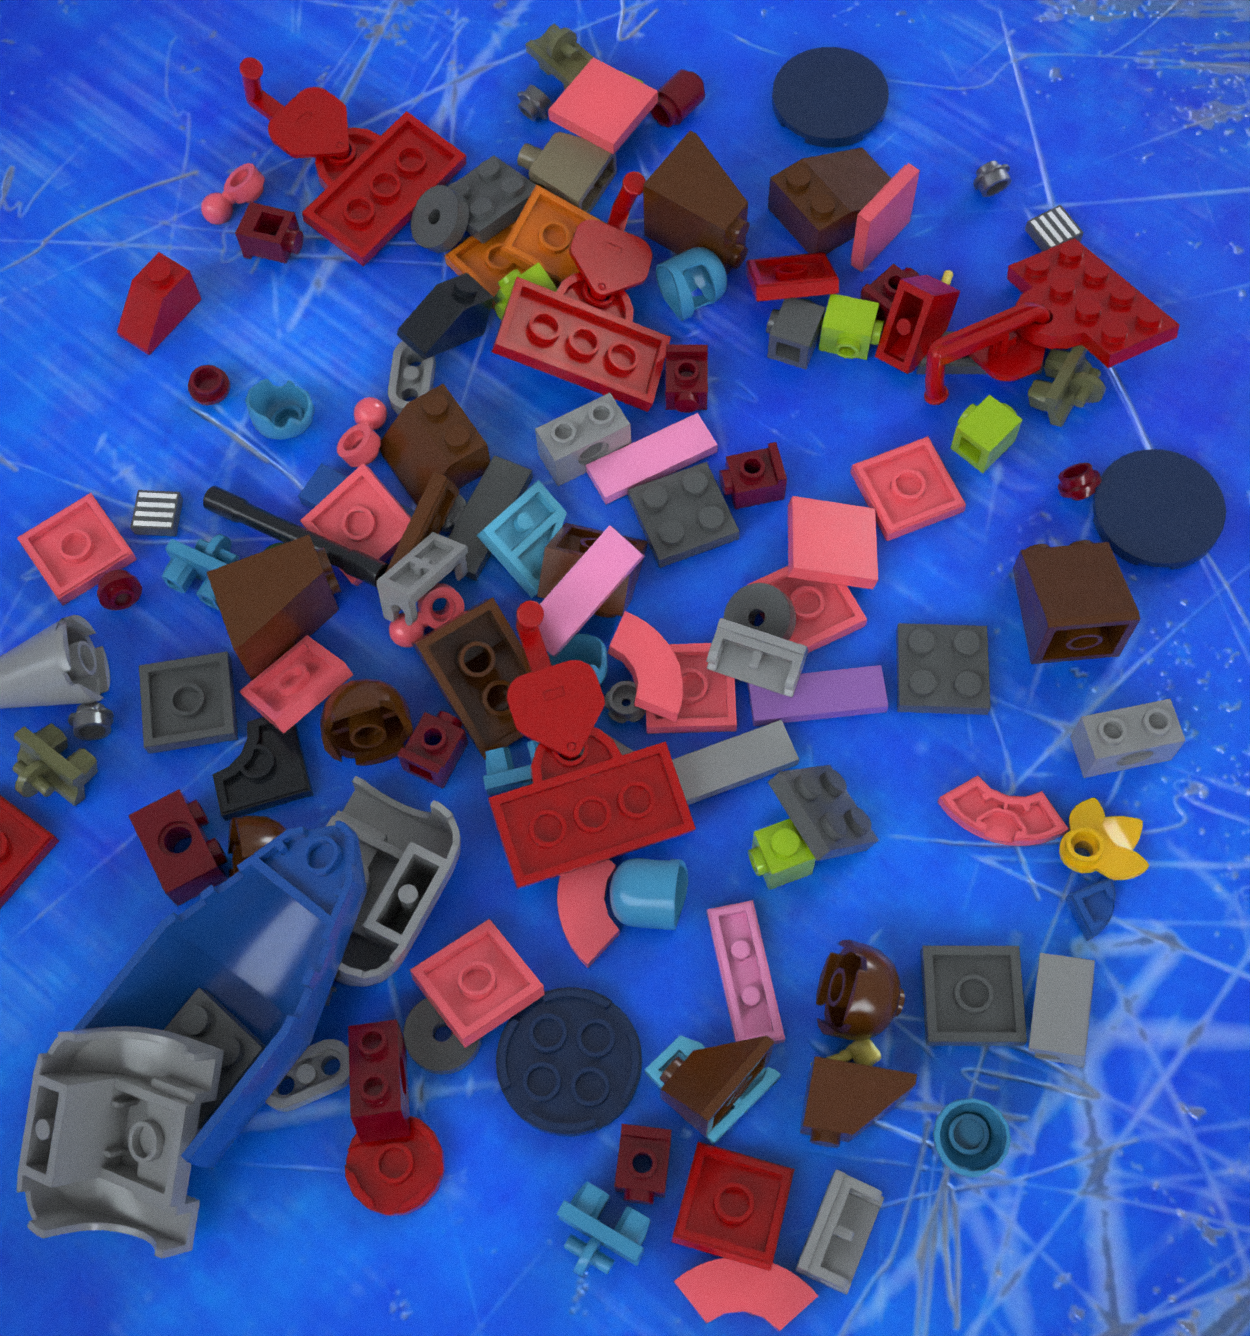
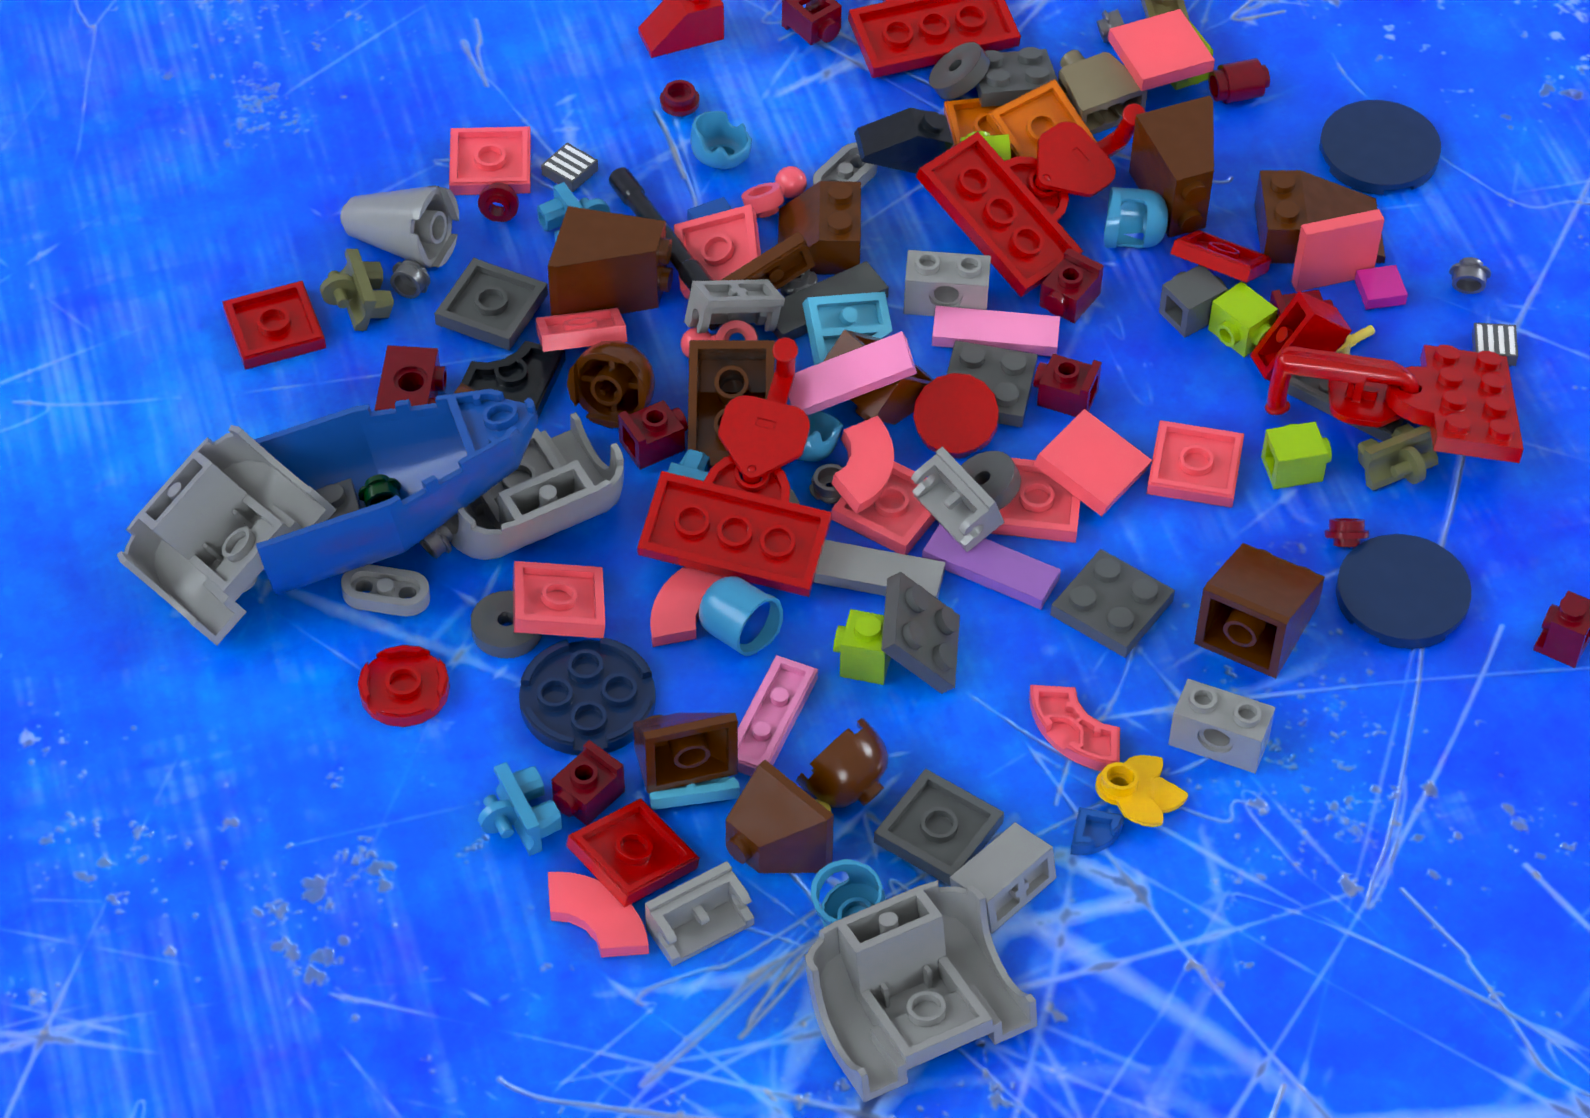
camera: 30 degrees right, 15 degrees down
dark red brick [348,1019,411,1143] -> none
none -> dark green plate [358,474,401,507]
none -> light grey piece [804,880,1037,1102]
none -> red tile [913,373,999,458]
none -> dark pink tile [1355,265,1408,310]

